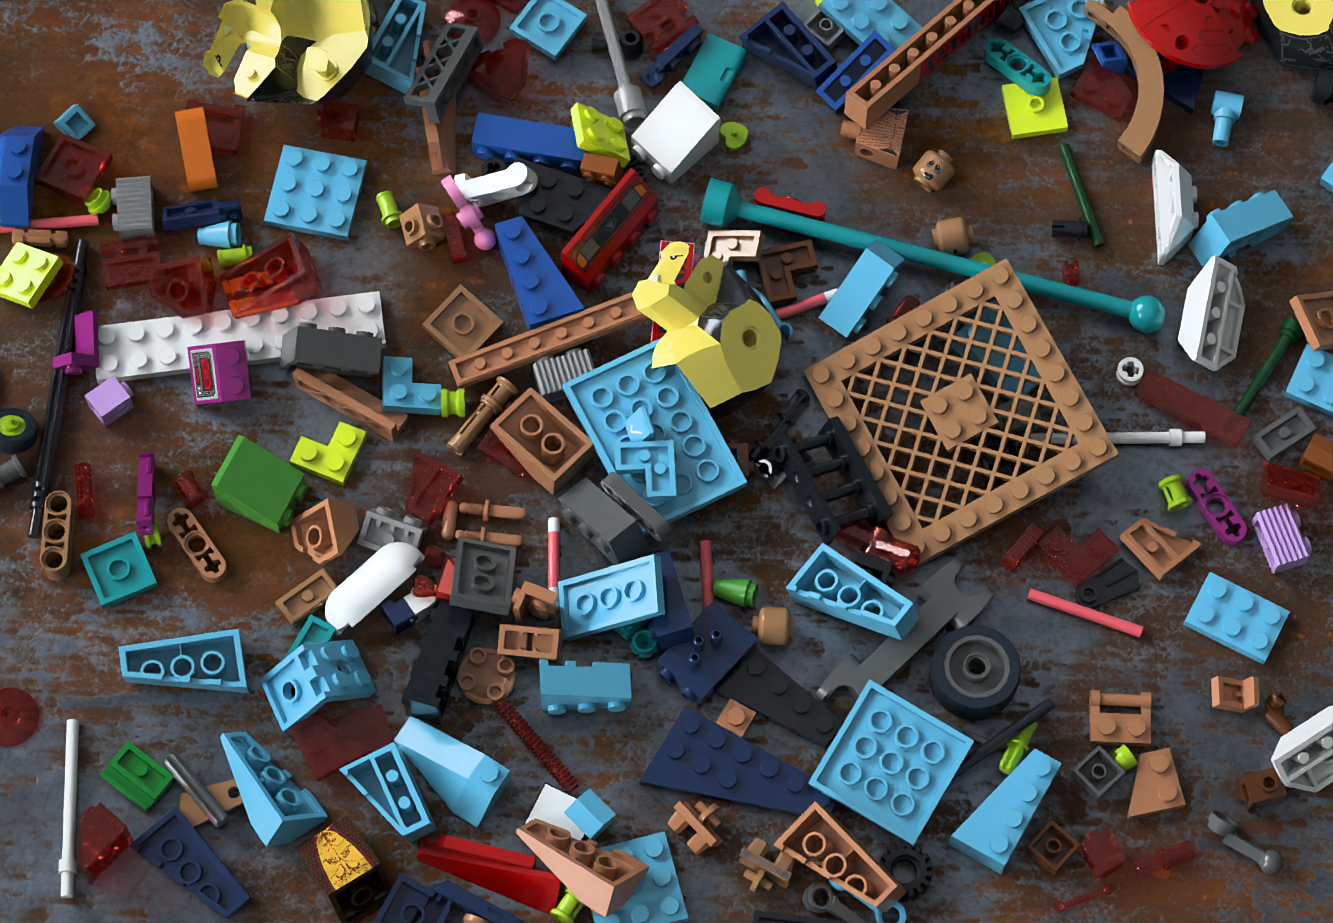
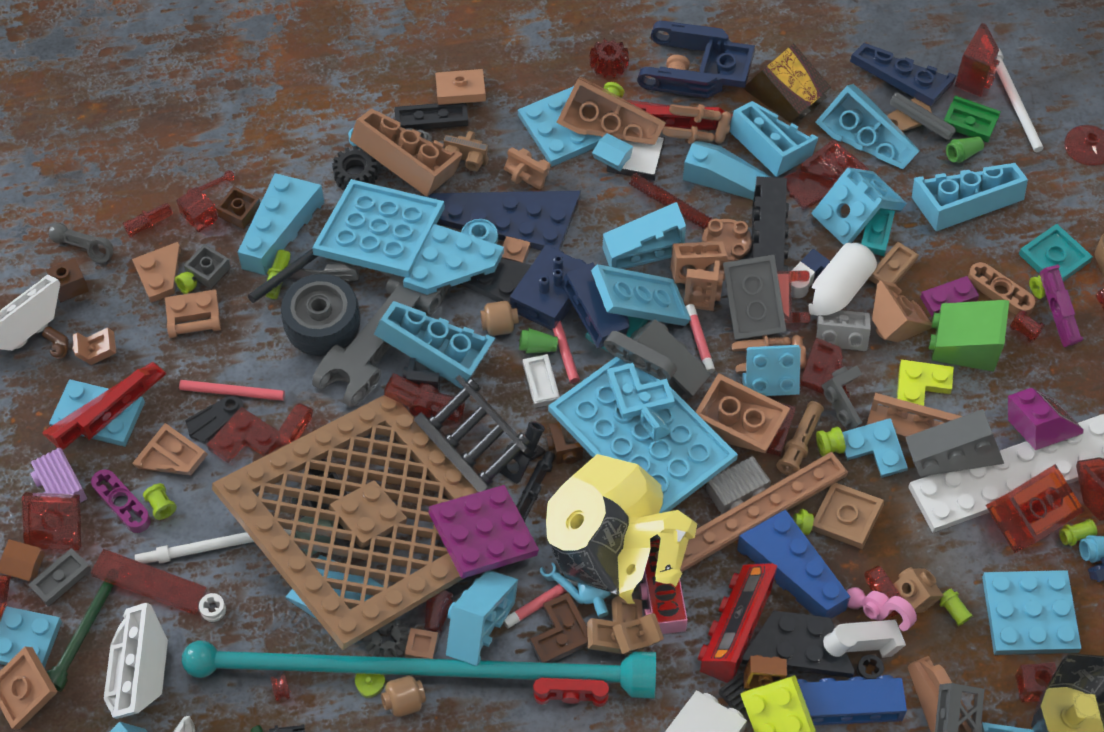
camera: 170 degrees right, 10 degrees down
none -> red wedge [42,362,166,451]
none -> medium azure plate [403,224,504,295]
none -> nougat plate [405,628,439,659]
none -> magenta plate [428,485,539,579]
none -> medium azure plate [461,219,498,244]
none -> white tile [522,354,560,408]
none -> medium nougat bracket [613,613,664,654]
none -> nougat piece [662,104,732,144]
none -> medium azure bracket [742,345,801,396]
none -> lime plate [792,509,814,535]
none -> dark grey bracket [821,365,862,431]
none -> magenta plate [920,276,979,317]
none -> bright green cone [946,137,984,163]

